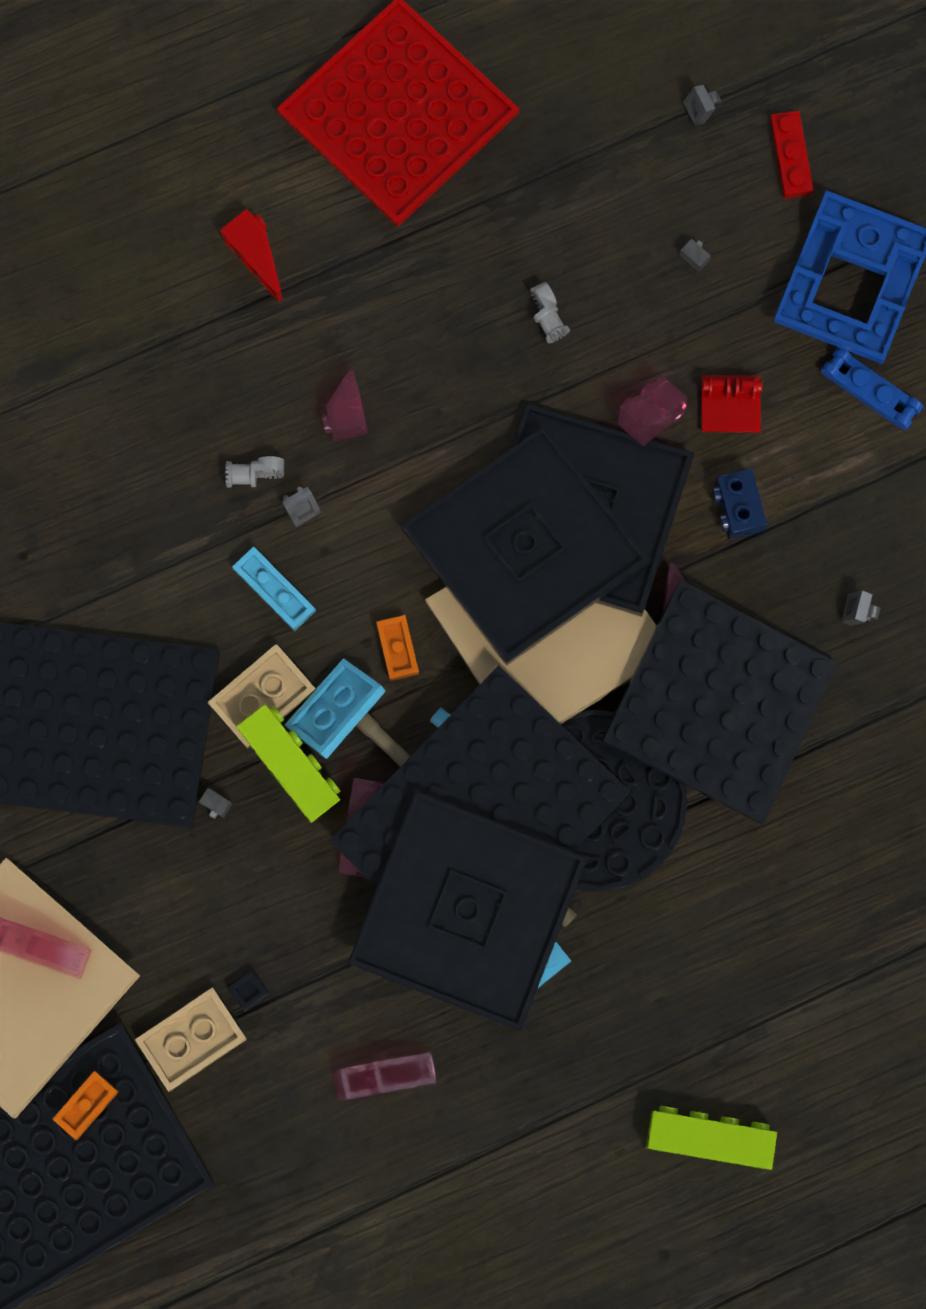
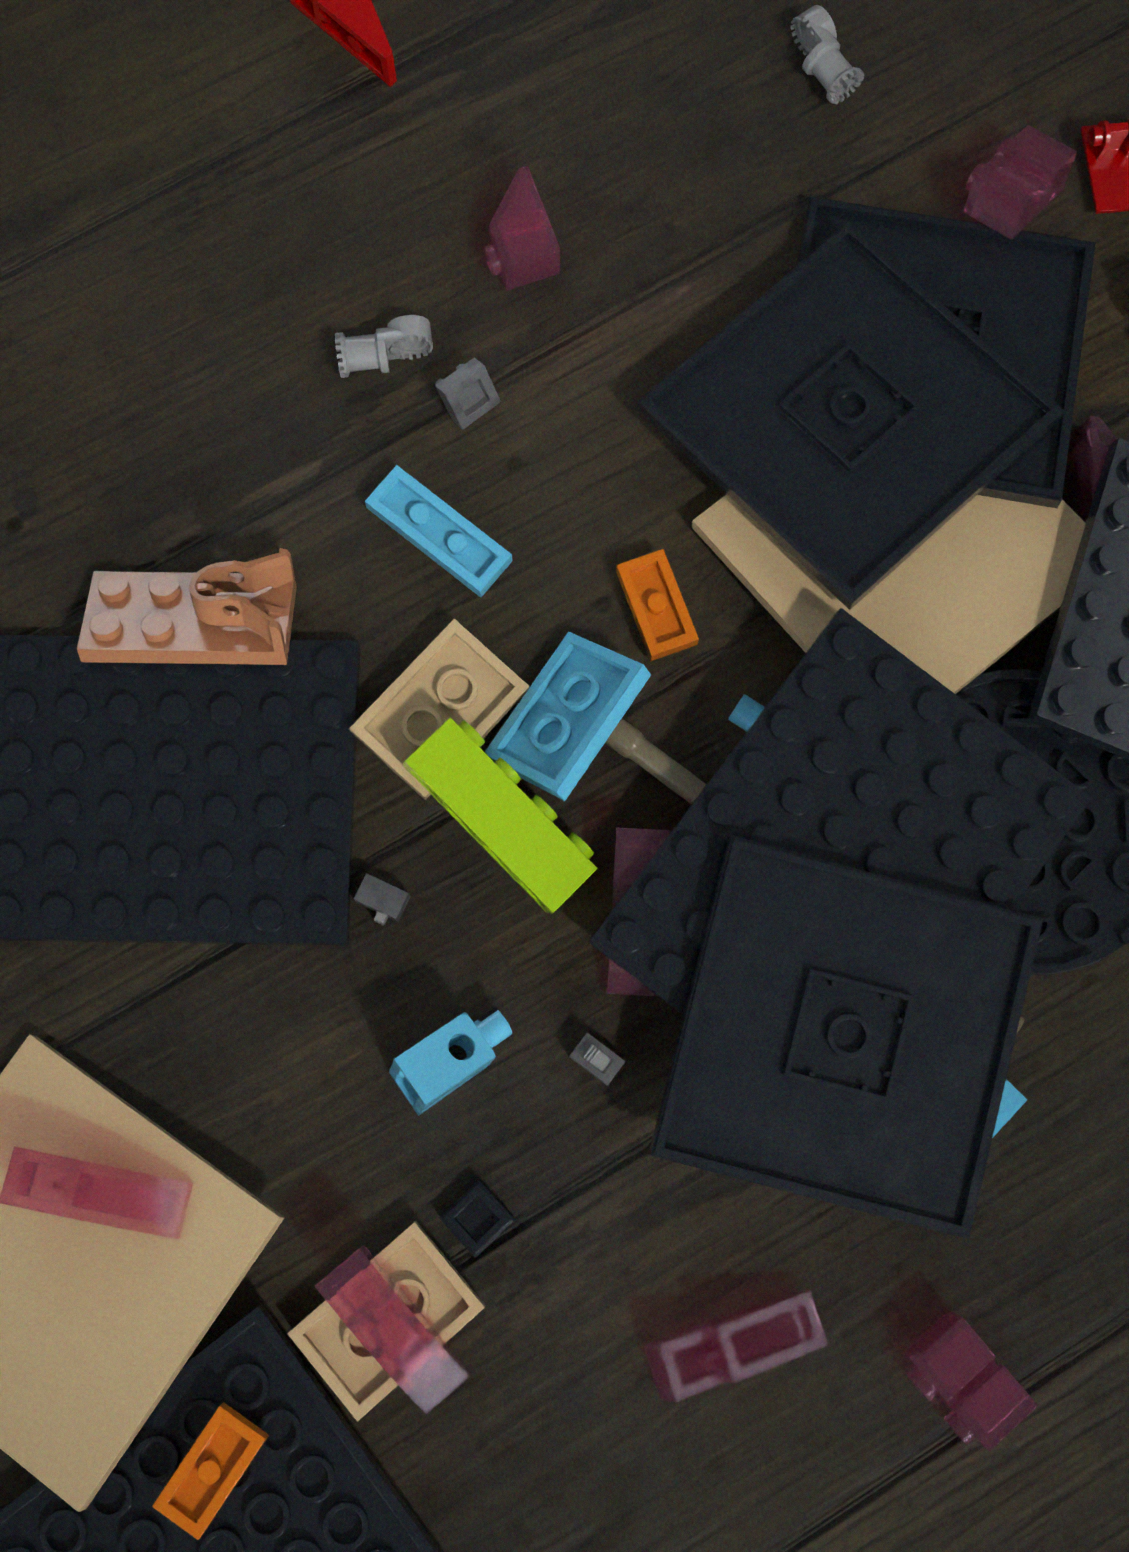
camera: 10 degrees left, 0 degrees up
none -> nougat plate [77,548,297,665]
none -> clear pink slope [315,1245,470,1414]
none -> medium azure torso [389,1008,513,1116]
none -> flat silver piece [569,1033,625,1085]
none -> clear pink piece [902,1311,1038,1452]

